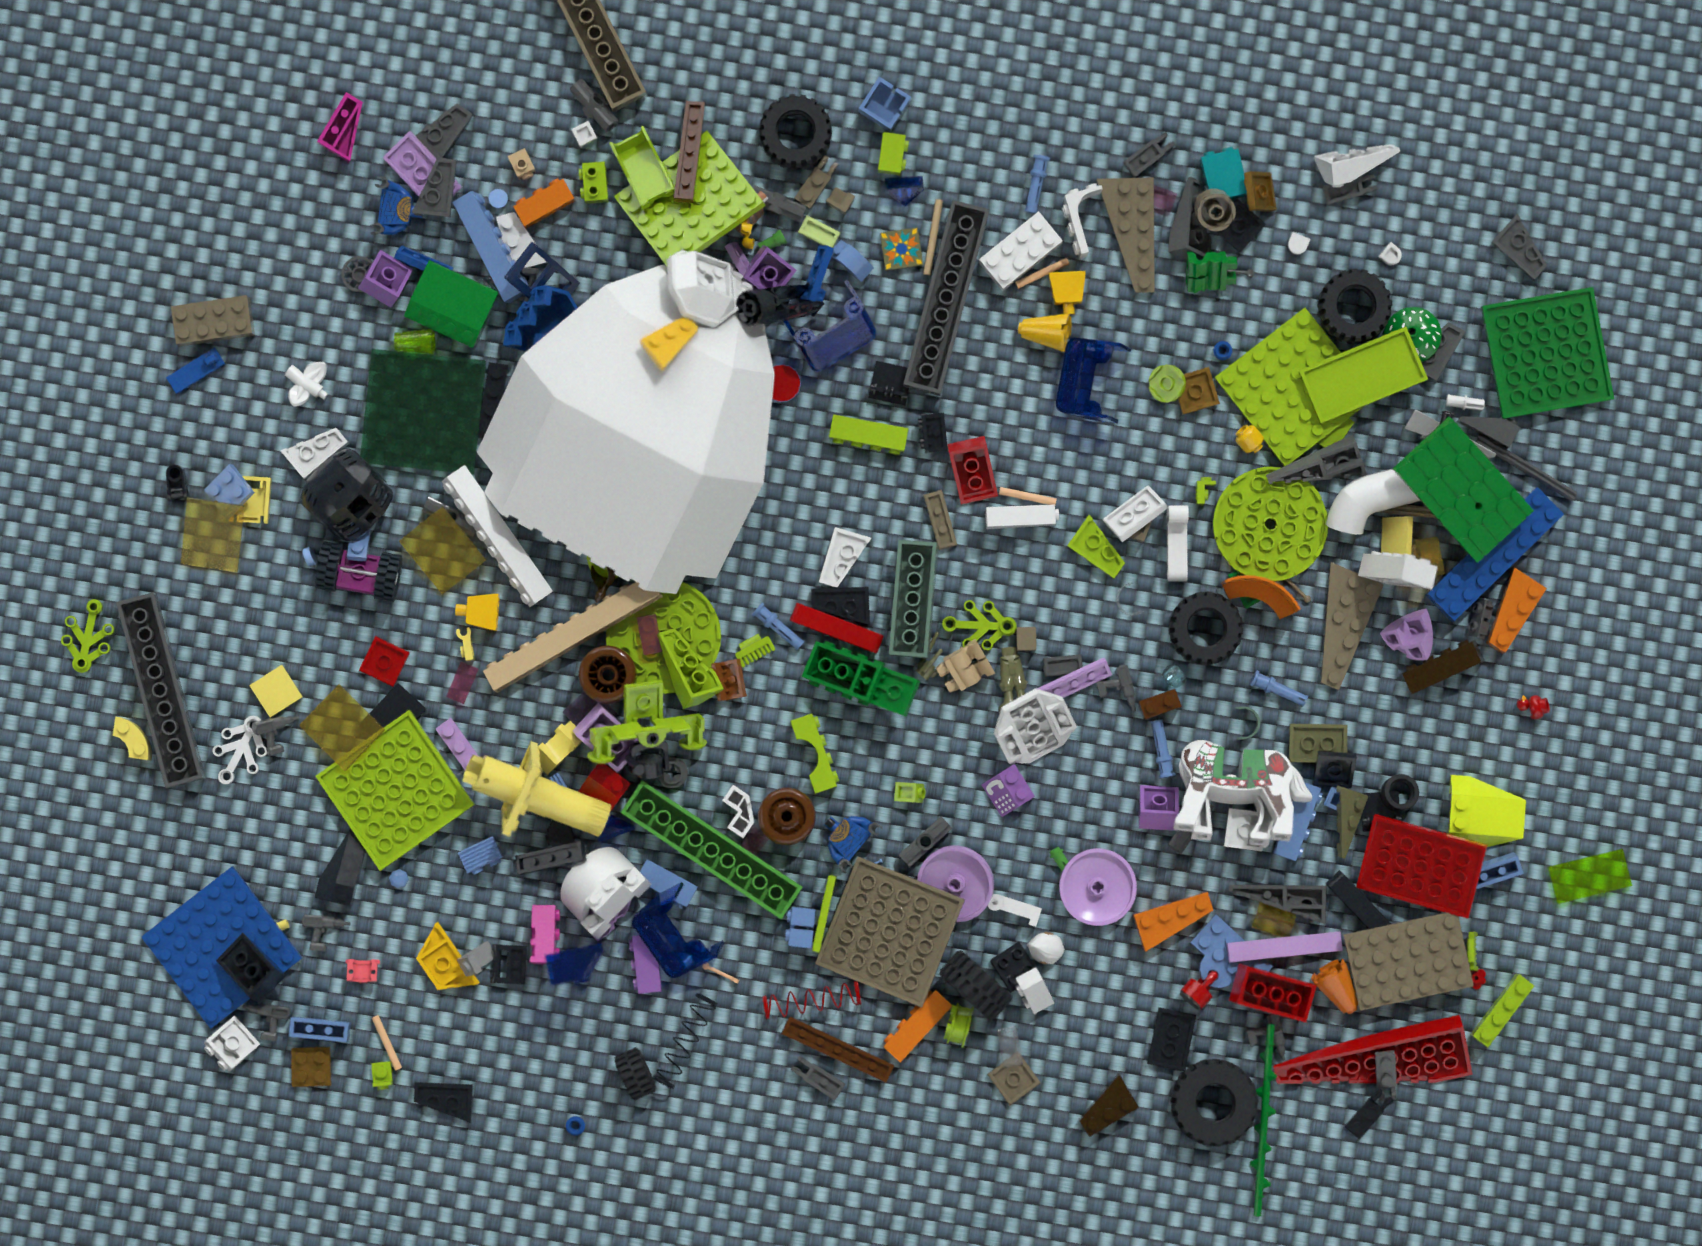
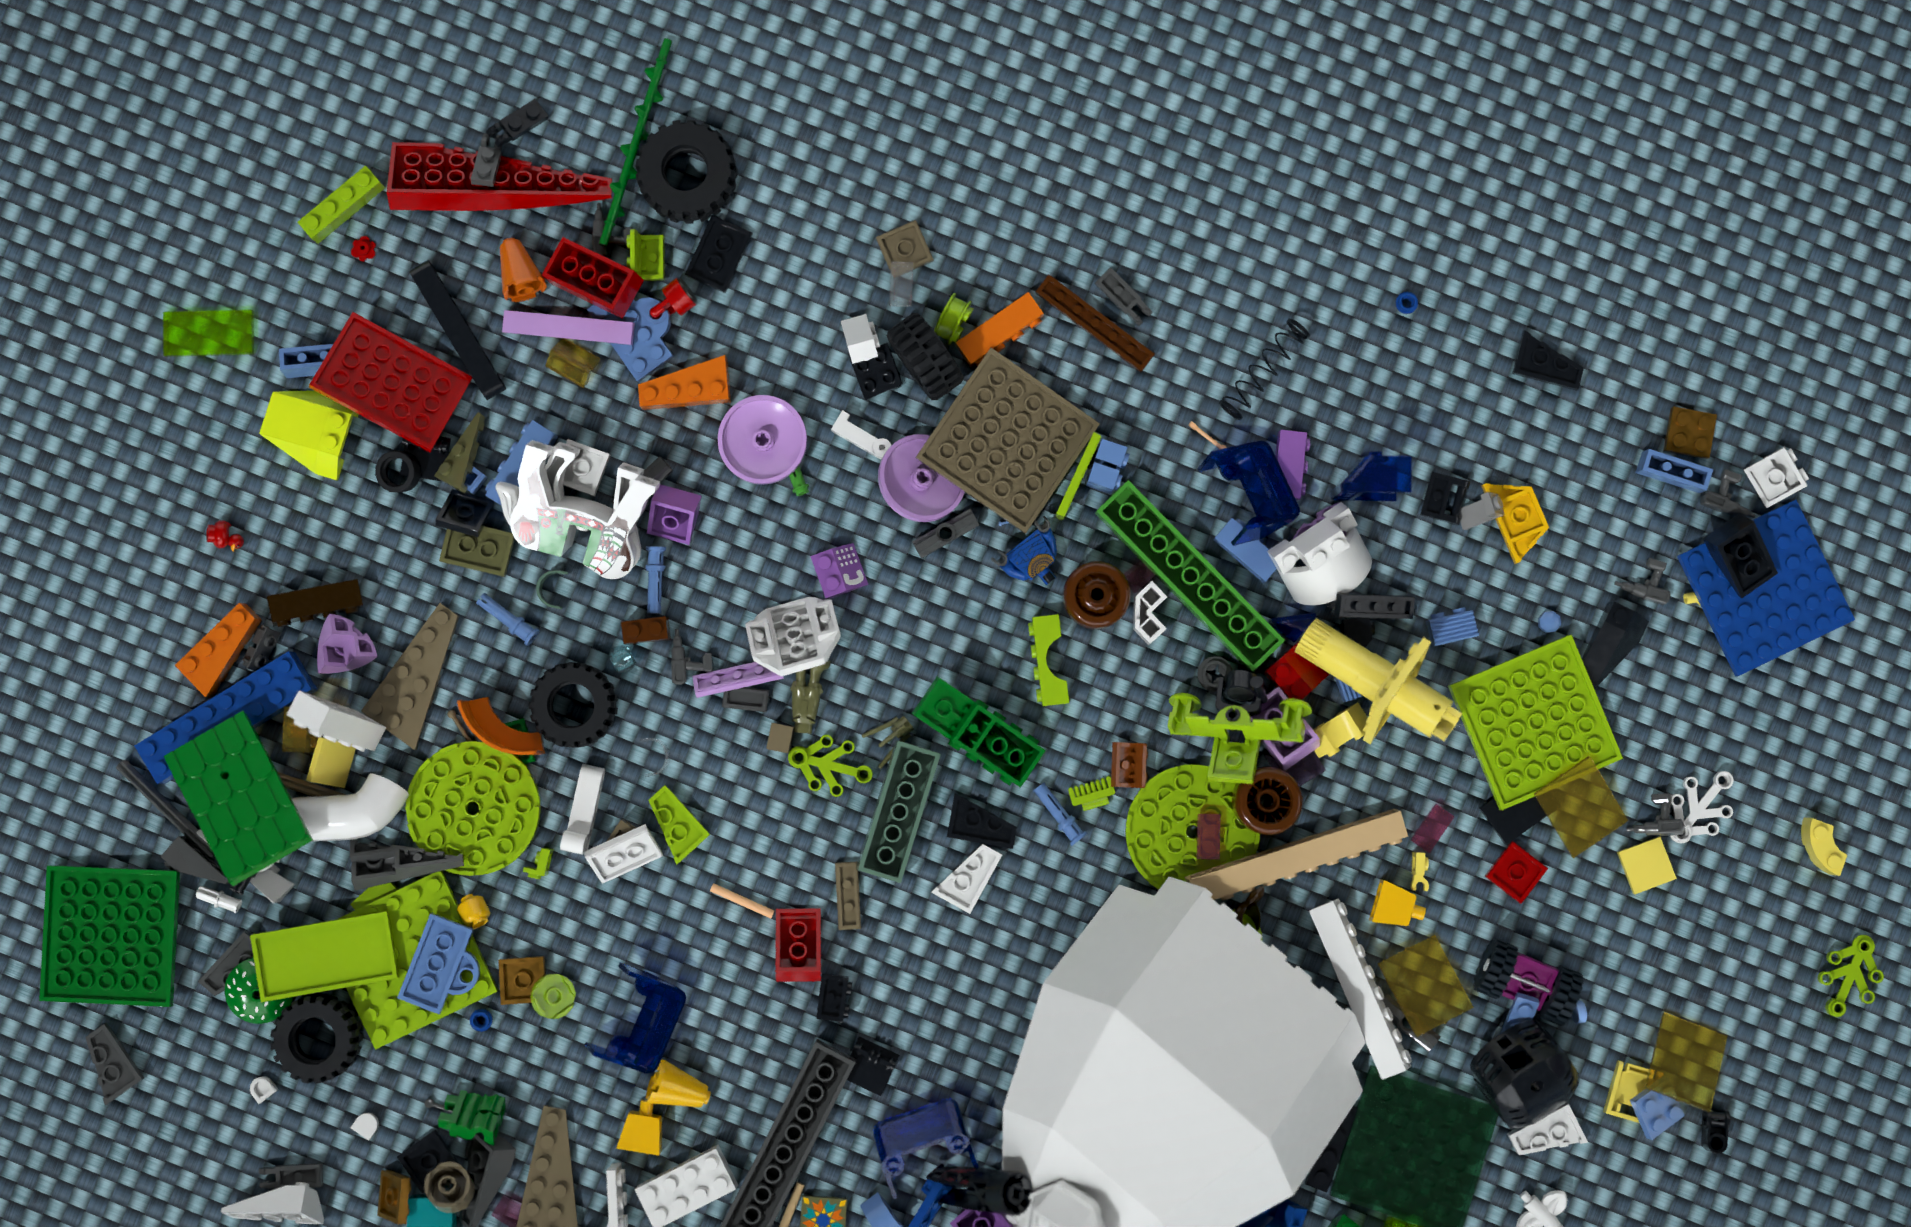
camera: 165 degrees left, 0 degrees up
dark grey brick [116,592,206,788] -> none
coral piece [346,959,380,984] -> none
lime bracket [371,1061,393,1090] -> none
light nougat bar [372,1015,402,1071] -> none
lavender plate [436,718,479,770] -> none
dark pink wedge [530,905,560,964] -> none
black tyre [614,1047,656,1101] -> none
yellow wing [639,317,698,372] -> none
lime wedge [657,628,724,709] -> none
red piece [762,981,861,1020] -> none
red tile [772,364,801,402] -> none
red beam [789,603,884,654] -> none
lime brick [829,414,909,455] -> none
lime bracket [894,782,926,803] -> none
tan hips [936,639,995,692] -> none
white slope [985,505,1059,529] -> none
light nougat bar [1015,257,1070,289] -> none
white hair [1027,932,1065,964] -> none
dark brown wedge [1078,1073,1139,1137] -> none
dark grey wedge [1229,885,1327,923] -> none
dark tan plate [1343,913,1474,1011] -> none
lime piece [1467,932,1478,971] -> none
none -> medium blue plate [397,913,480,1014]
none -> lime bracket [626,229,665,281]

